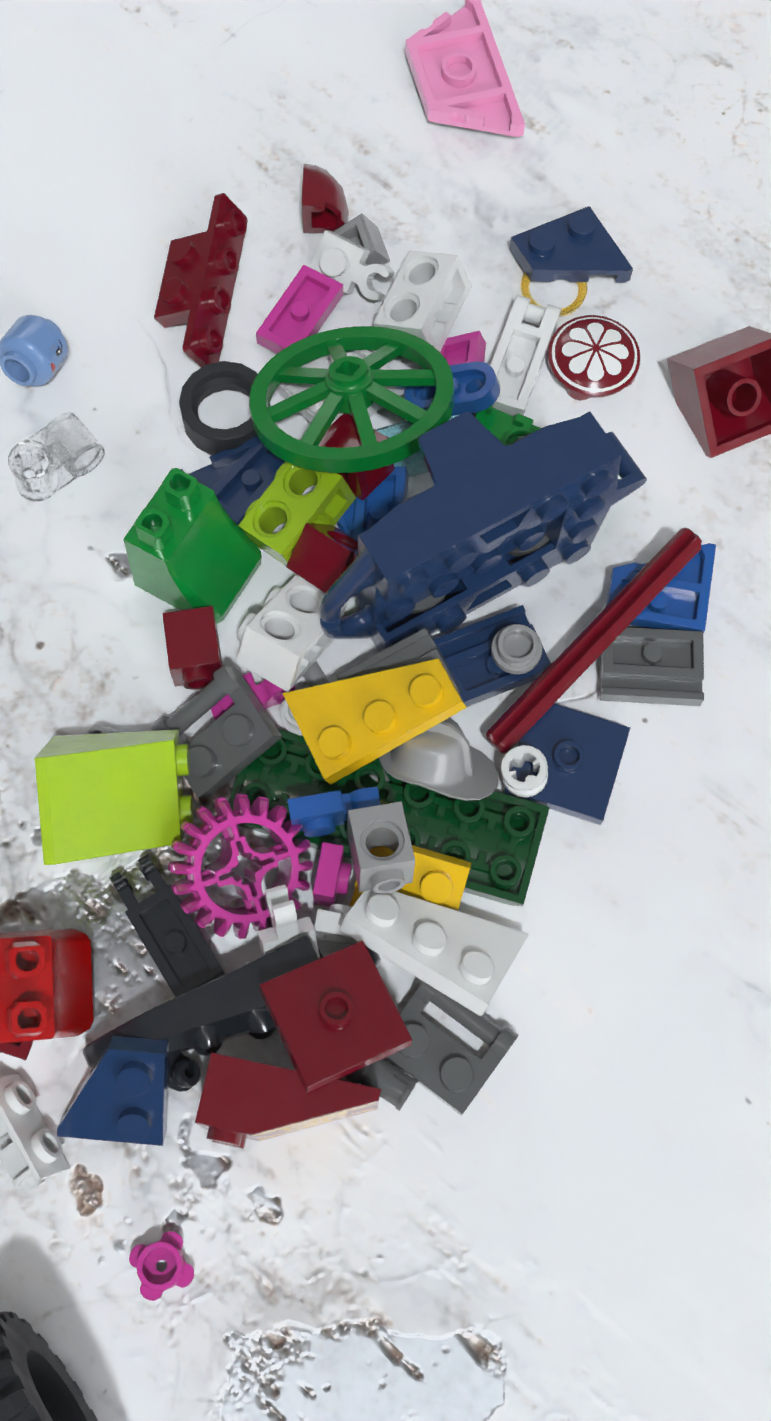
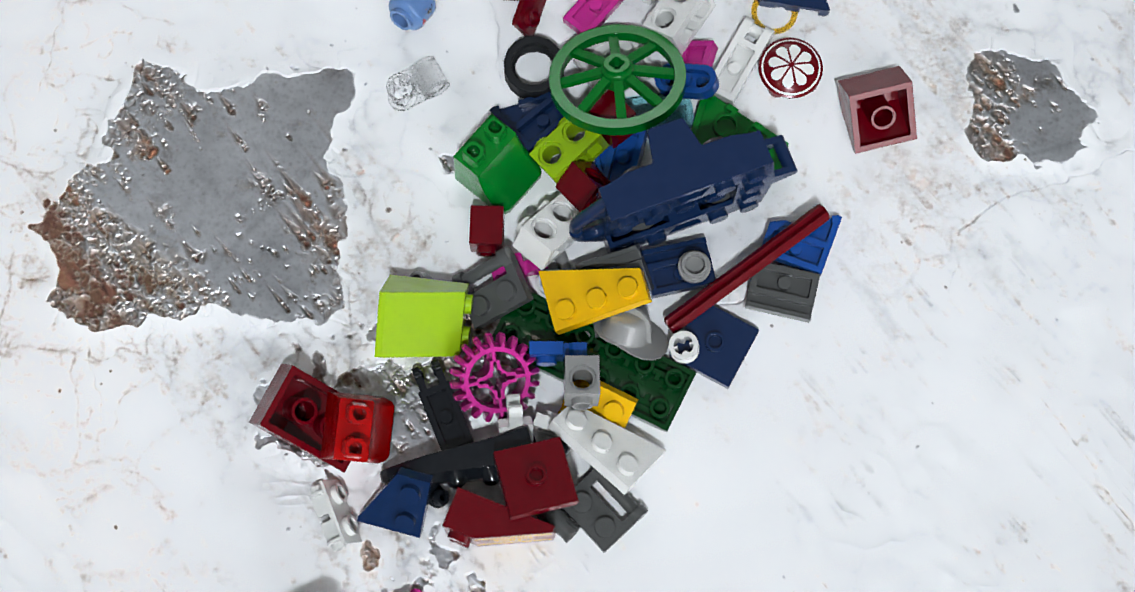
camera: 15 degrees right, 5 degrees up
dark pink plate [313,842,352,907] -> none

